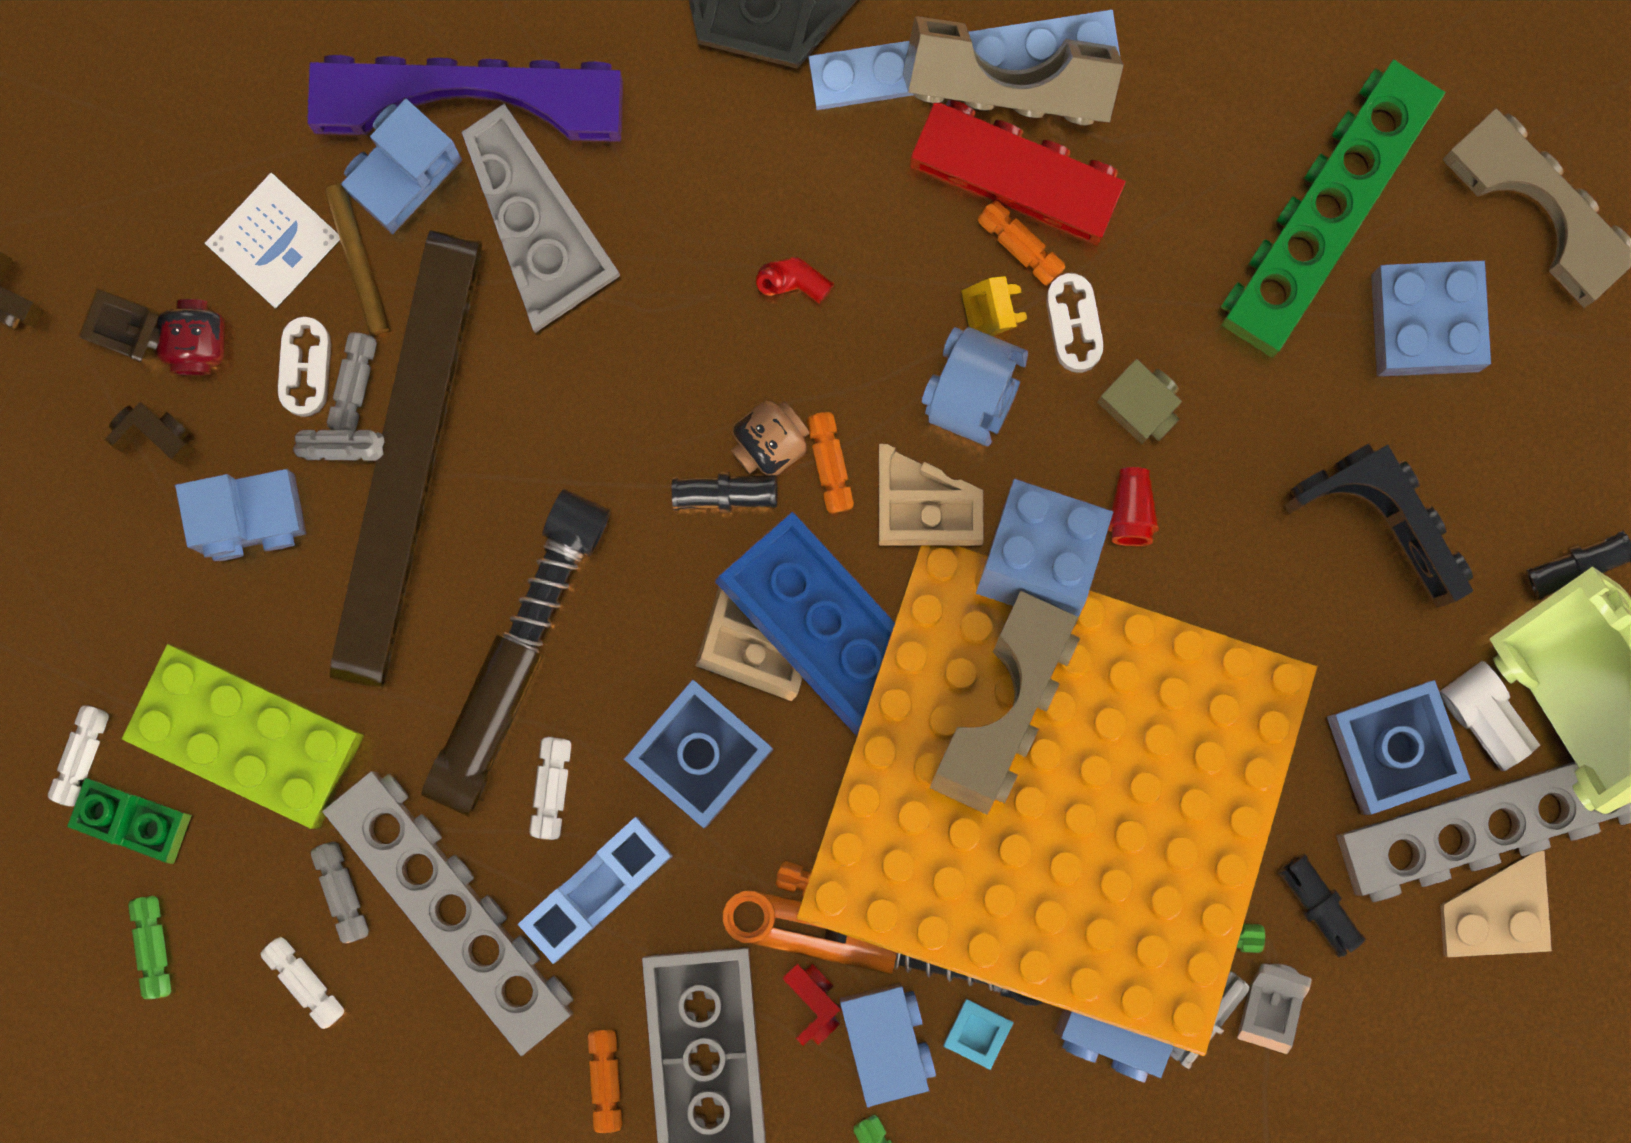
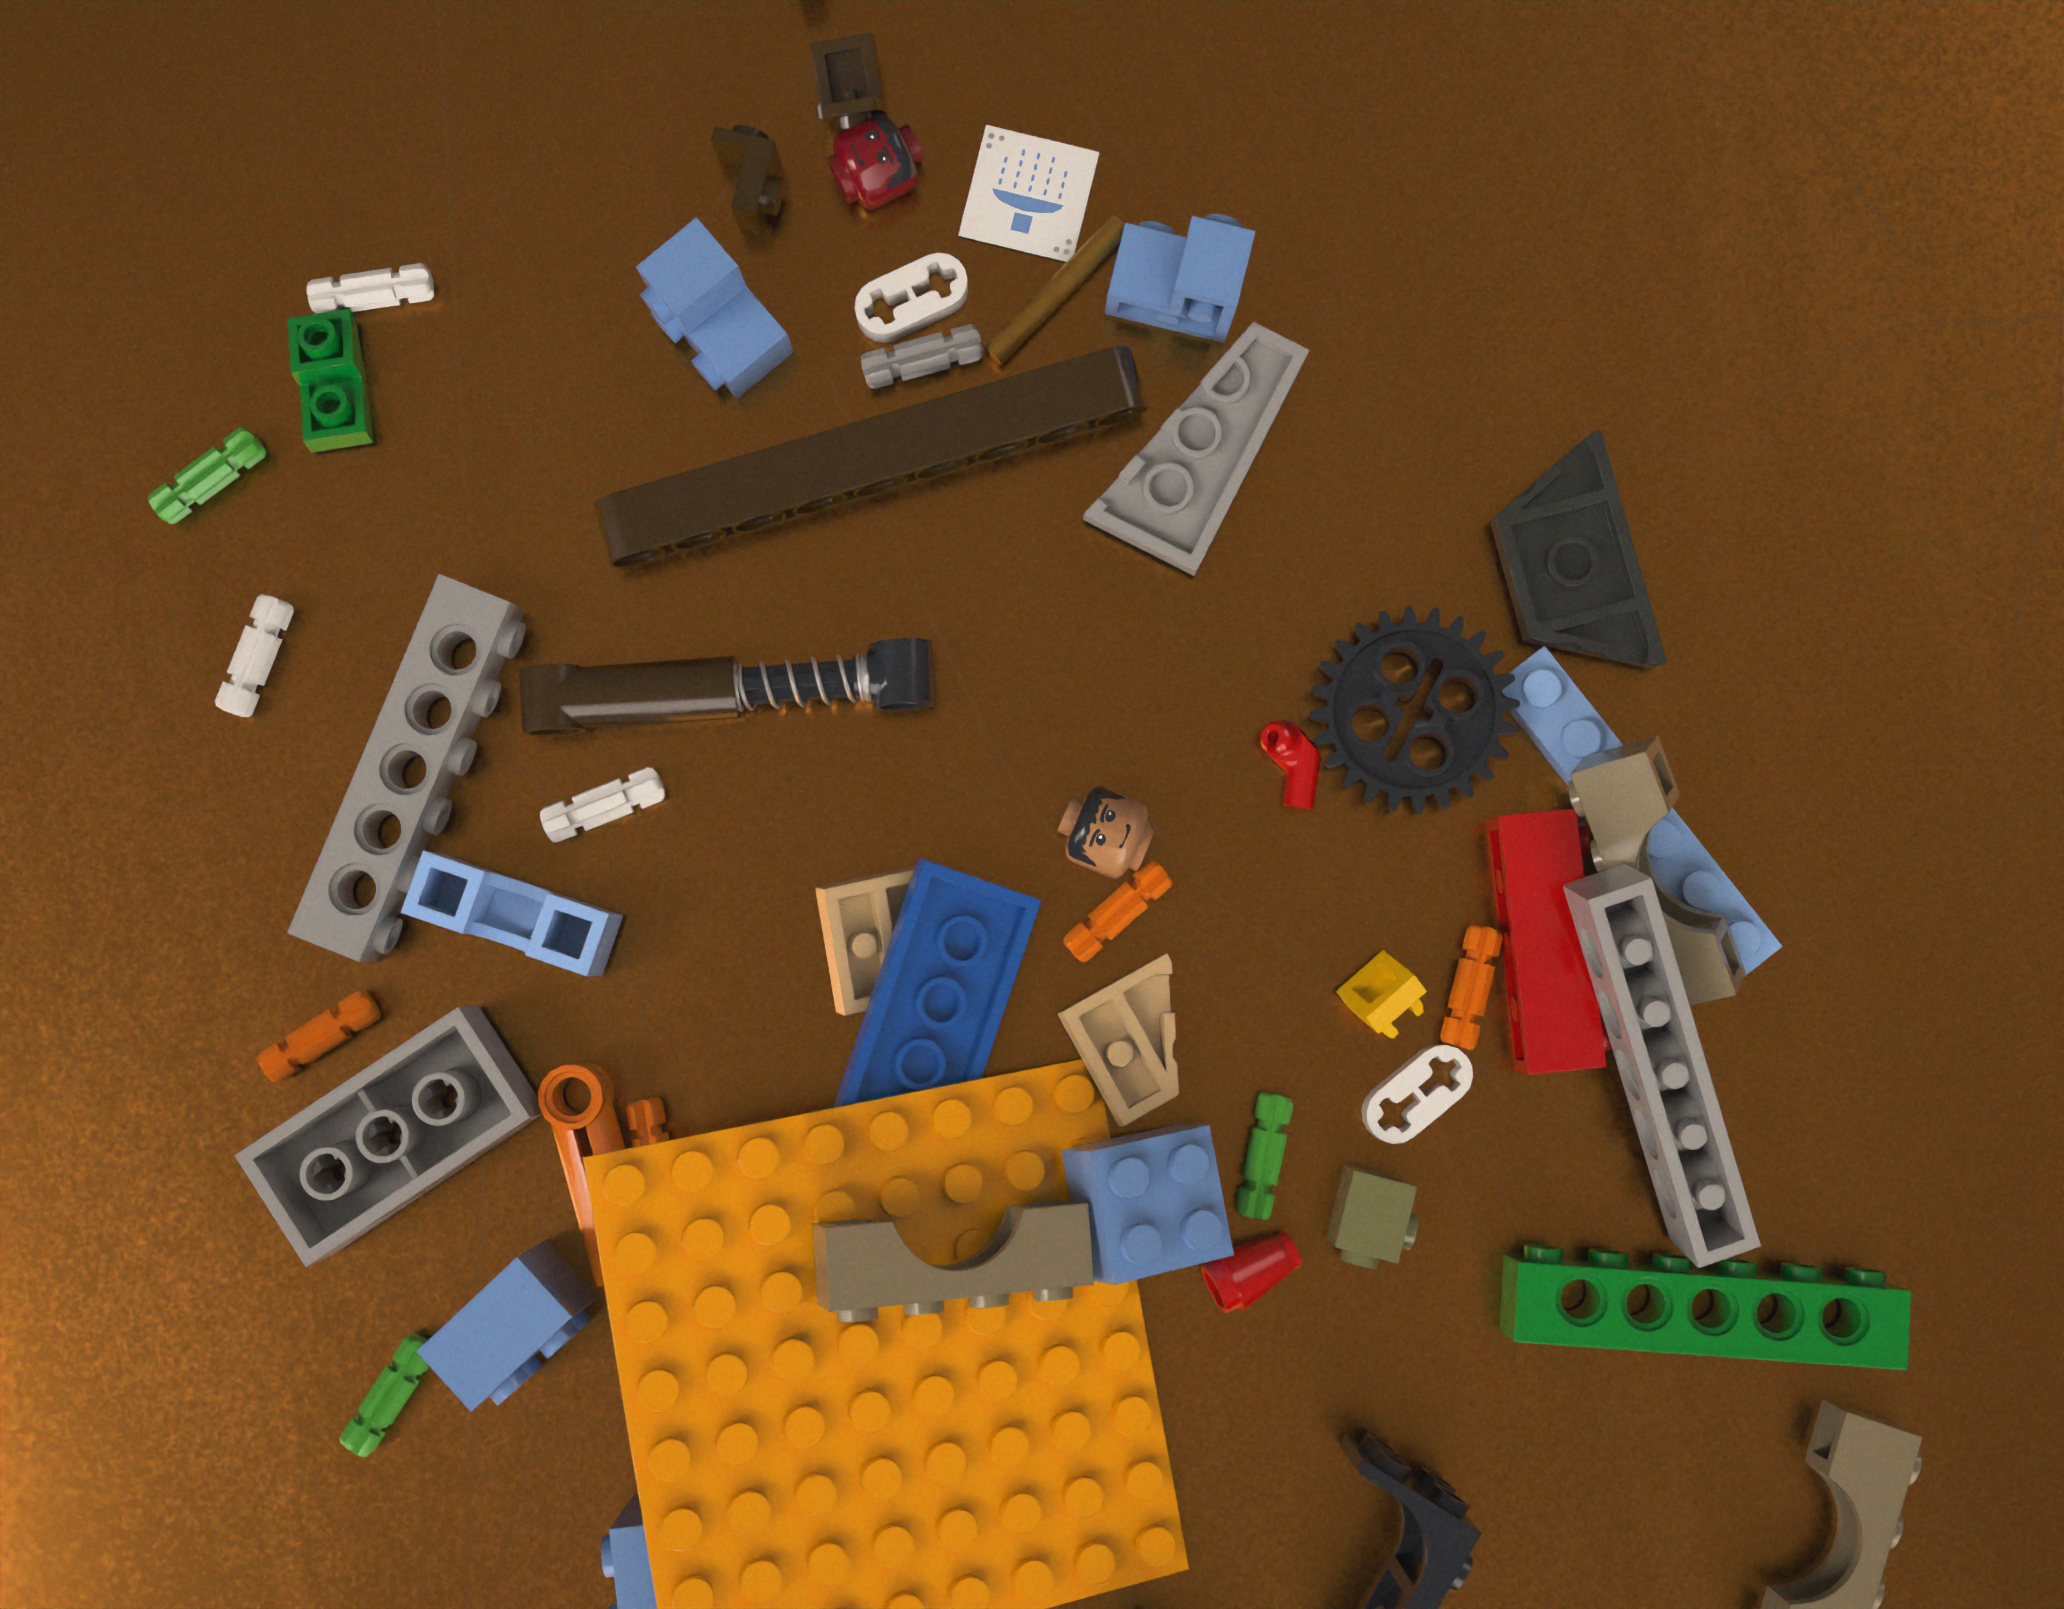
camera: 55 degrees right, 0 degrees up
lime brick [122,644,364,829] -> none
light grey axle [293,430,385,460] -> none
dark purple arch [307,55,623,141] -> none
light grey axle [311,842,369,943] -> none
medium blue brick [624,680,774,828] -> none
black pin [672,472,778,513] -> none
red bracket [782,962,841,1046] -> none
medium blue brick [922,327,1028,447] -> none
medium azure plate [943,998,1014,1070] -> none
medium blue brick [1371,261,1491,376] -> none
none -> bright green axle [1236,1092,1294,1220]
none -> black gear [1310,606,1520,814]
none -> light grey brick [1562,864,1761,1268]

